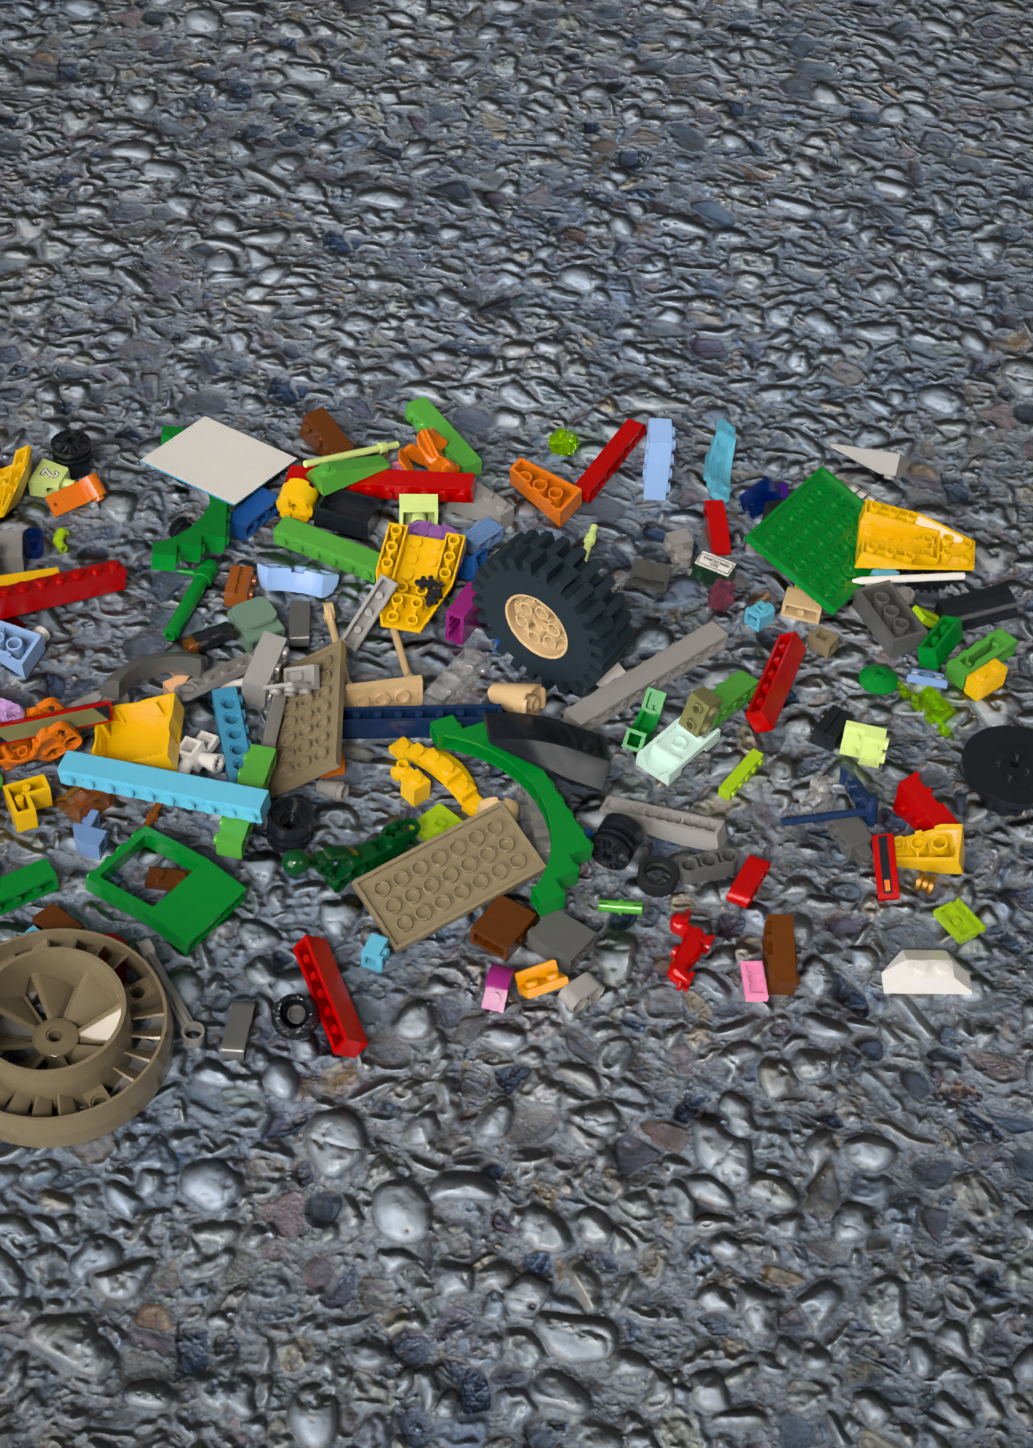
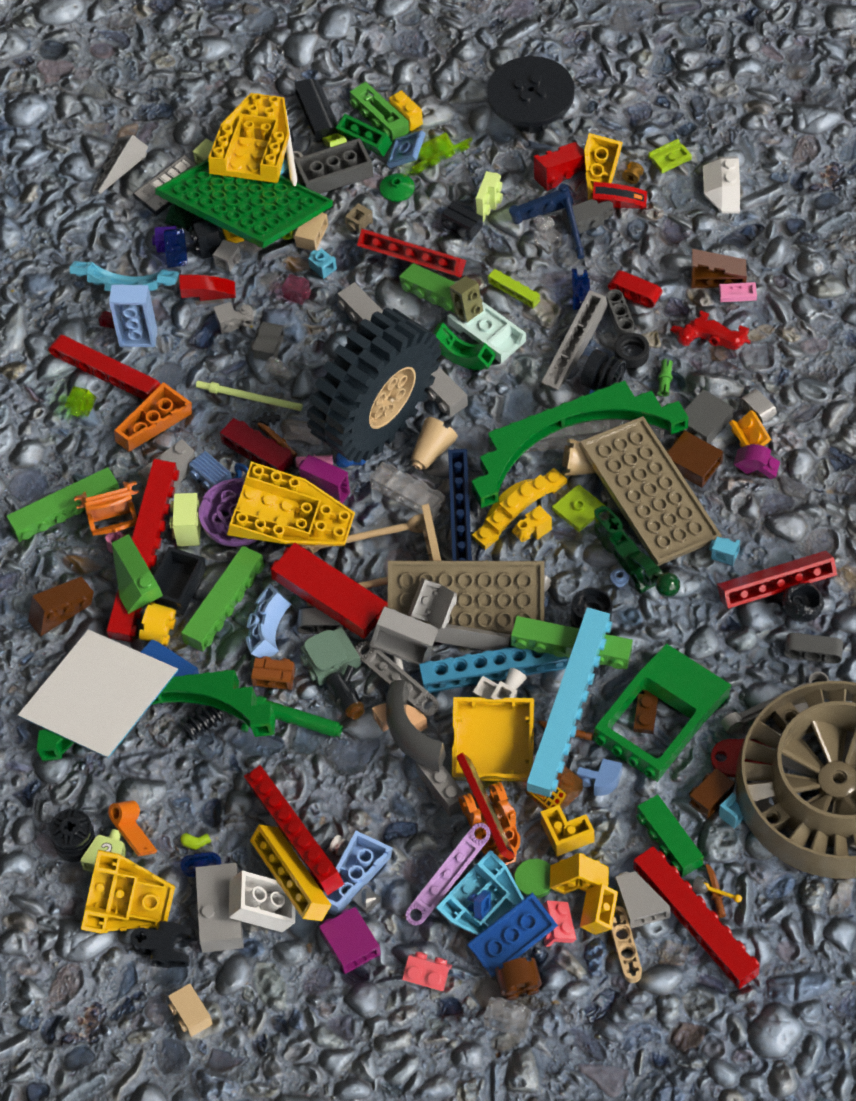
camera: 80 degrees left, 10 degrees up
yellowish green bar [303,441,400,468] -> none
light grey slope [341,574,399,652] -> none
black animal [415,575,444,608] -> none
black wedge [483,712,610,793] -> none
brick [691,550,738,591] -> none
none -> red brick [271,542,388,639]
none -> clear blue hinge [572,268,590,310]

